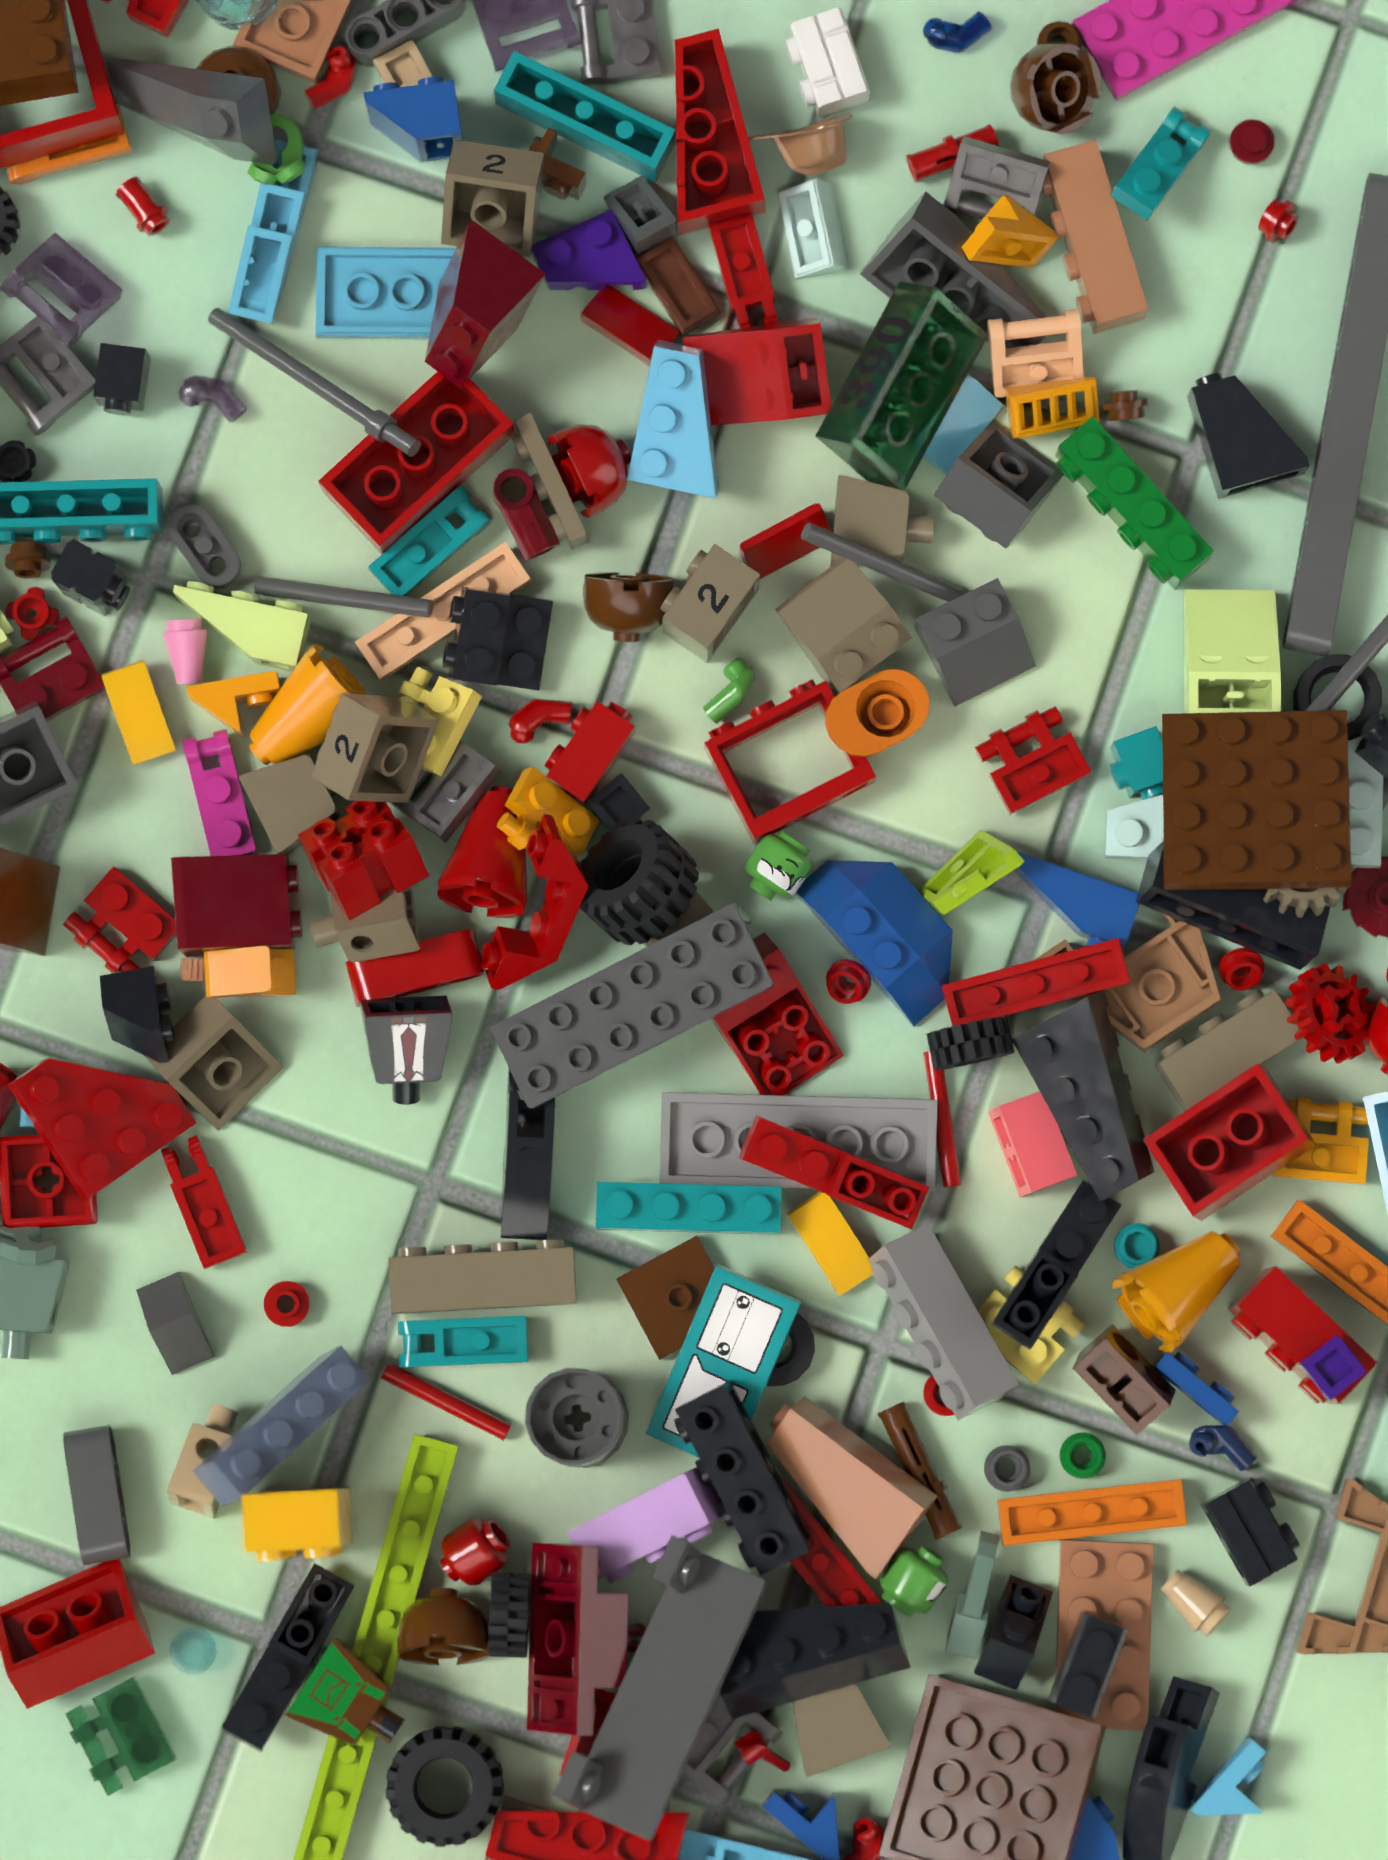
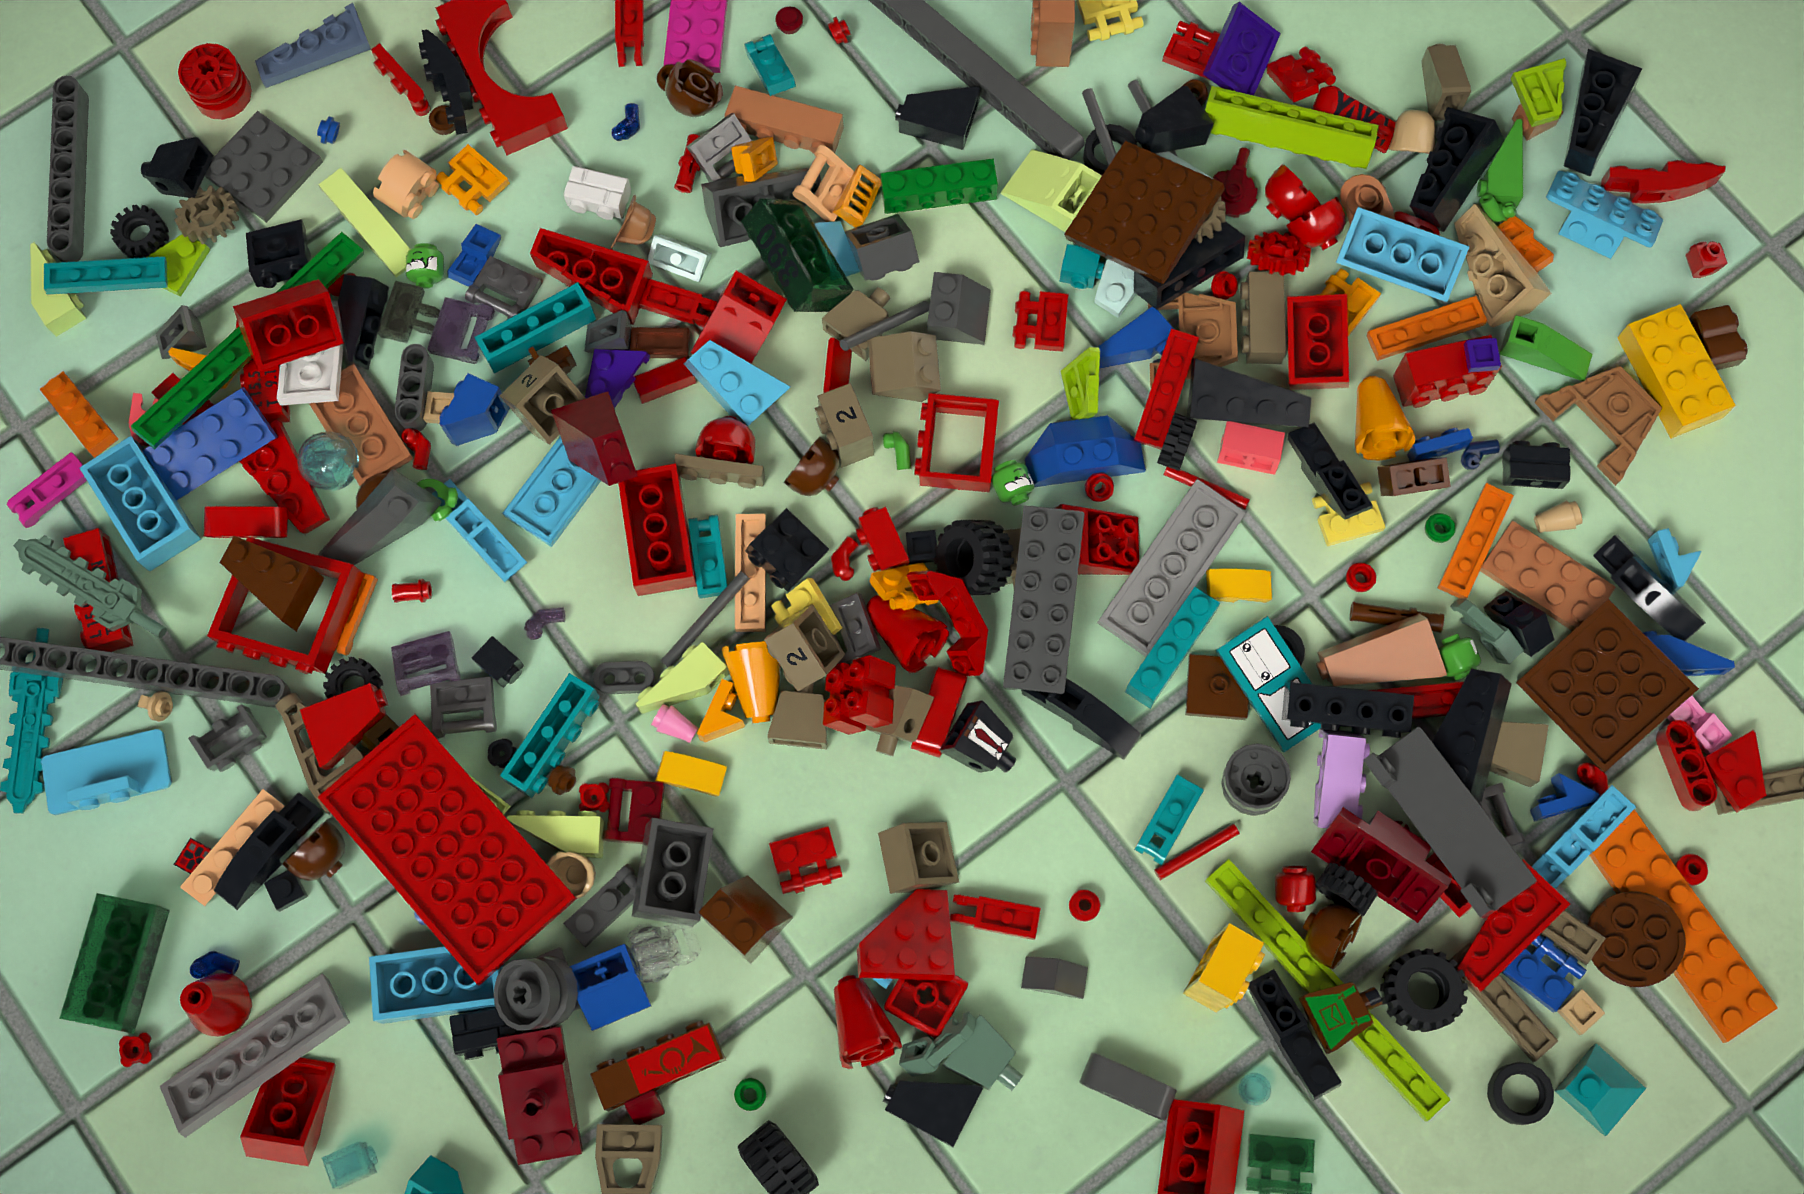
camera: 55 degrees left, 10 degrees down
black brick [51,539,130,617] -> none
black slope [100,966,175,1063] -> none
tan torso [167,1404,238,1518] -> none
dark red slope [171,854,303,958] -> none
nougat axle [180,958,205,982] -> none
dark pink plate [182,729,258,856] -> none
sand blue brick [193,1345,370,1507] -> none
light orange slope [204,946,297,998] -> none
dark grey bar [208,308,421,457] -> none
dark tan brick [388,1239,577,1314] -> none
dark red piece [493,468,560,561] -> none
red hand [734,1730,791,1772] -> none
red slope [738,1115,930,1230] -> none
orange piece [825,669,930,757] -> none
light grey brick [868,1224,1019,1420] -> none
dark grey plate [984,1445,1030,1492] -> none
black brick [1048,1612,1128,1718] -> none
reddish brown plate [1102,390,1148,421] -> none
teal plate [1114,1223,1160,1269] -> none

